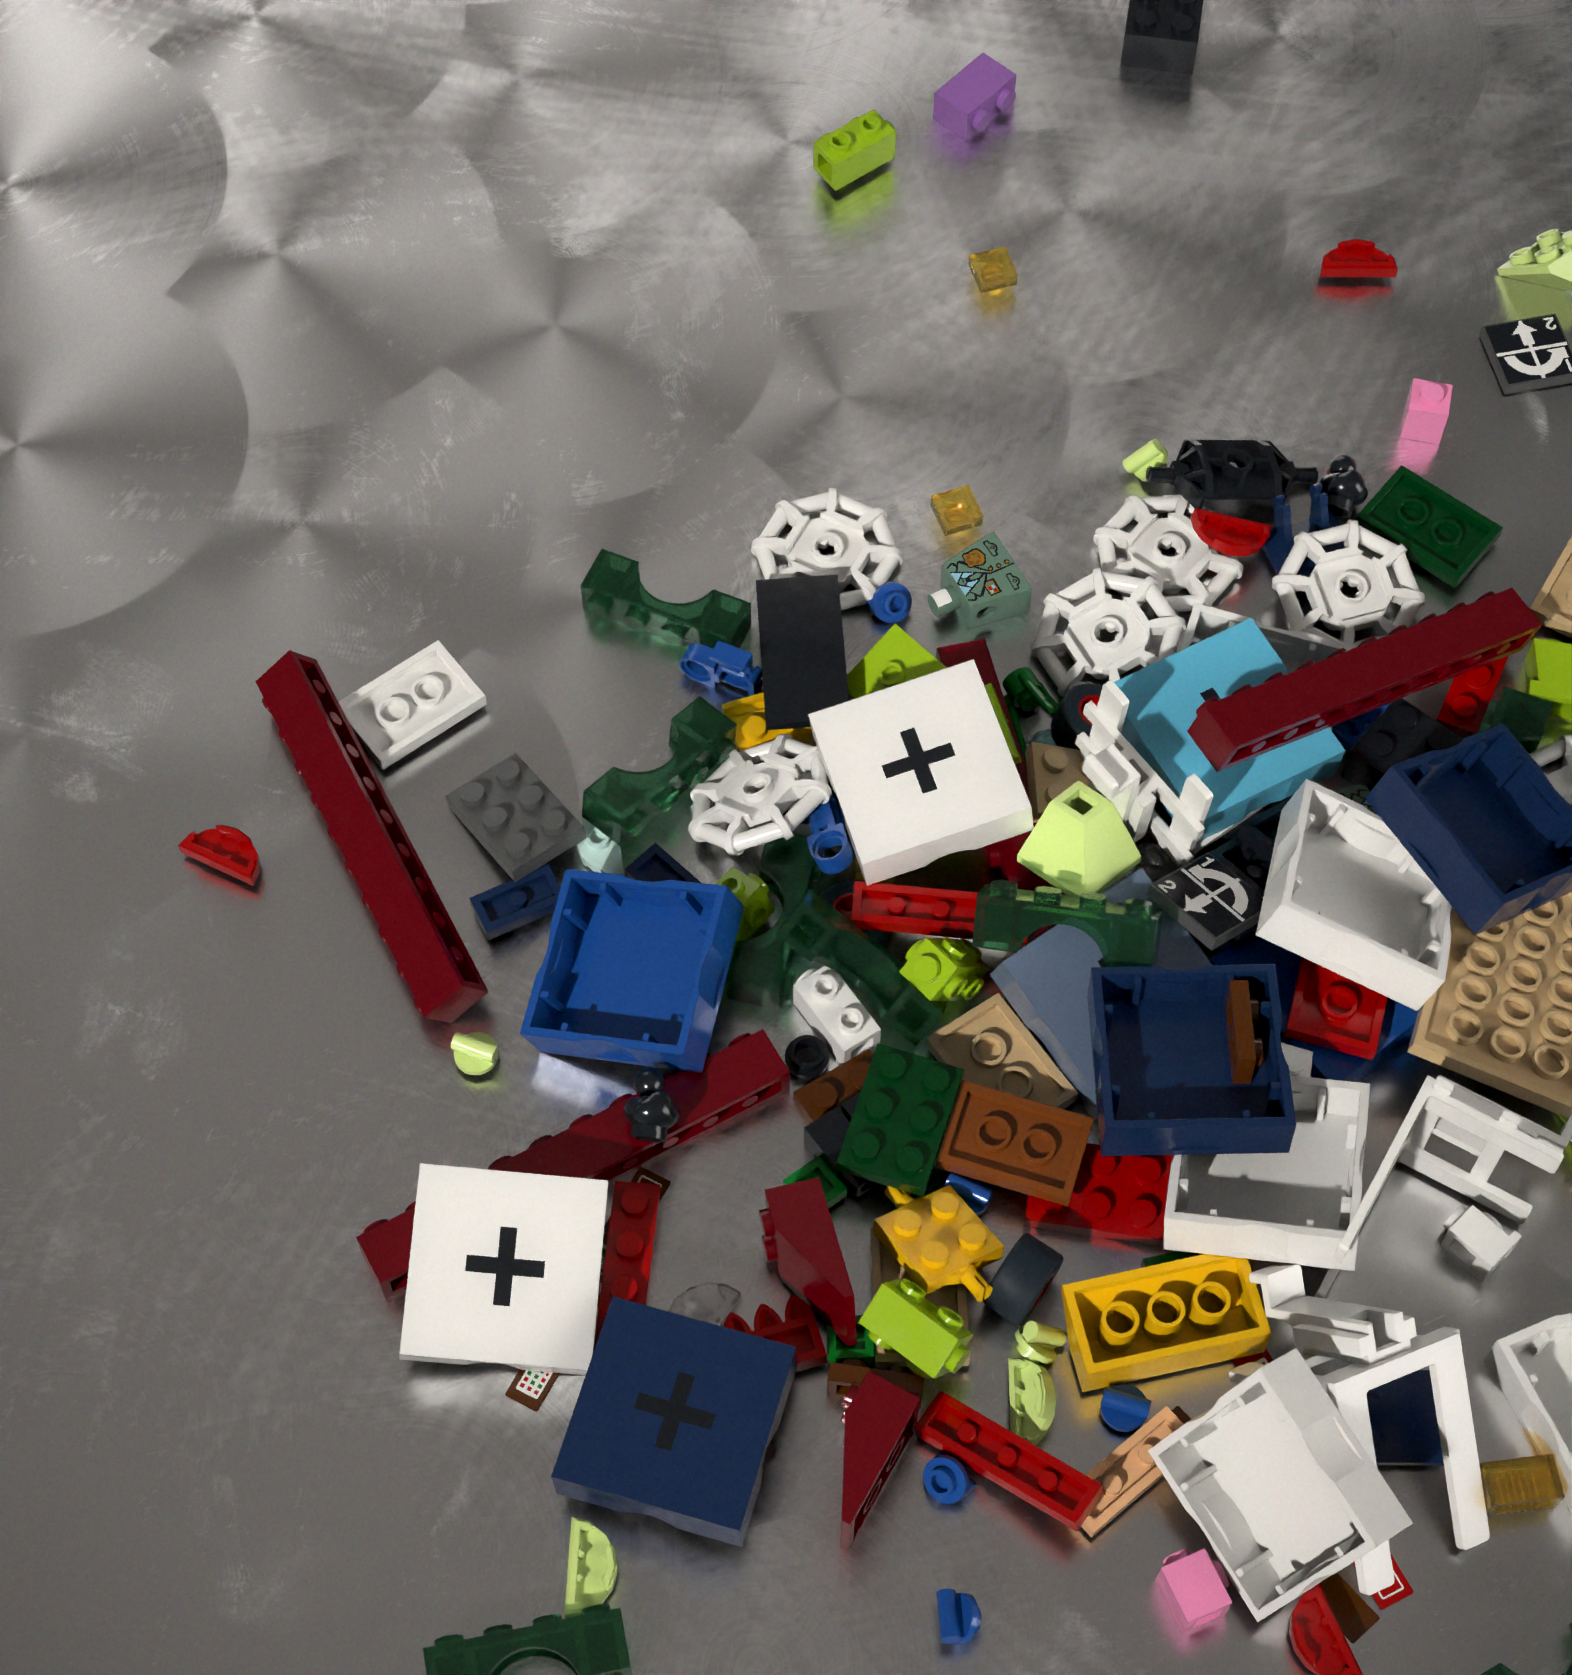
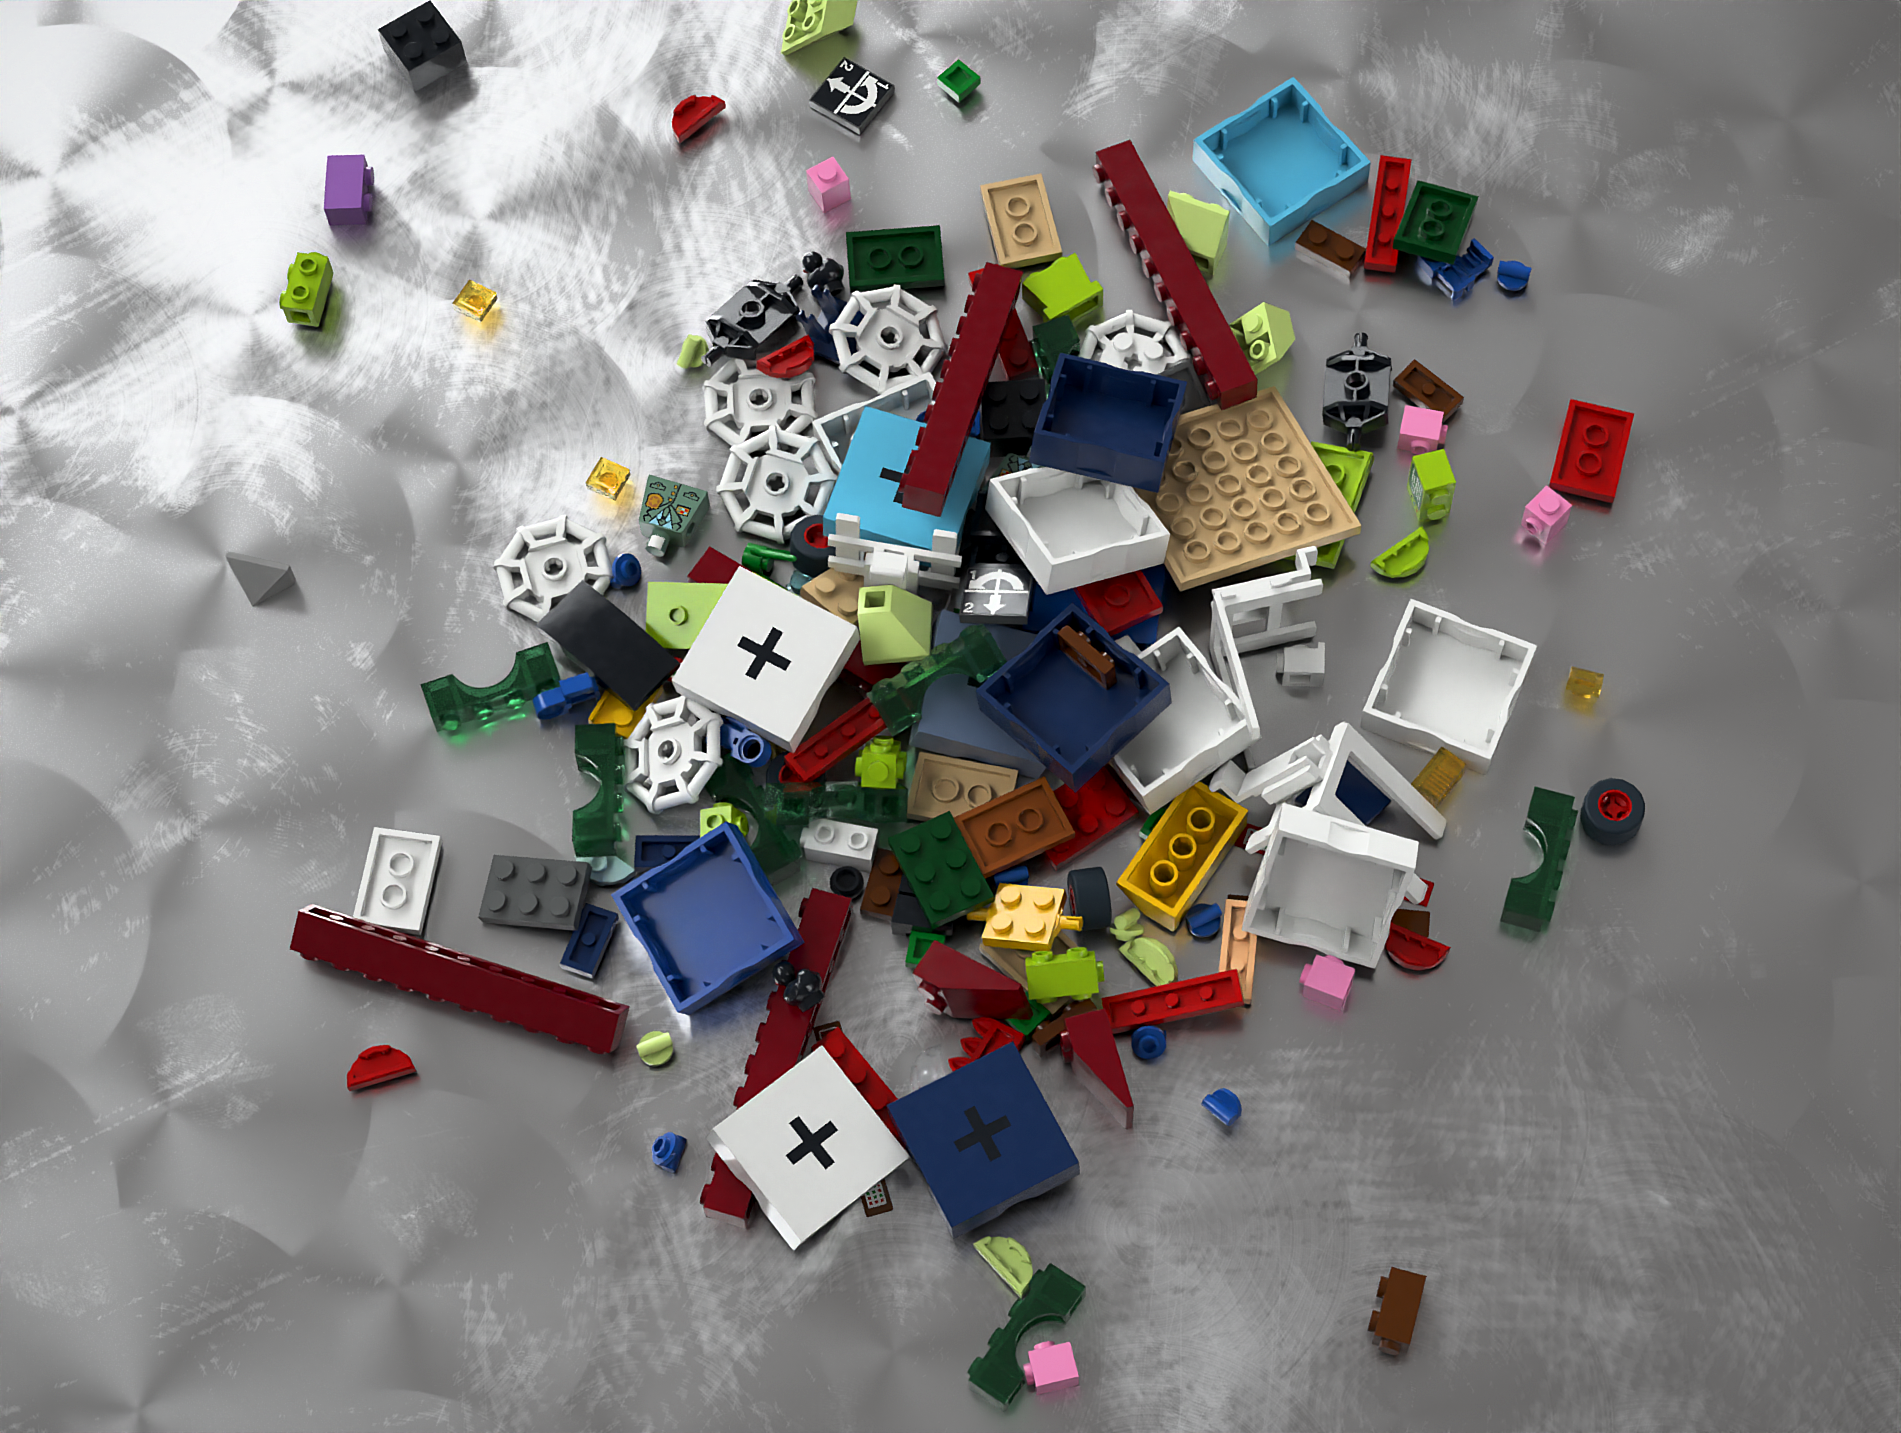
camera: 40 degrees left, 5 degrees up
none -> light grey slope [225,551,296,607]
none -> blue plate [652,1132,687,1173]

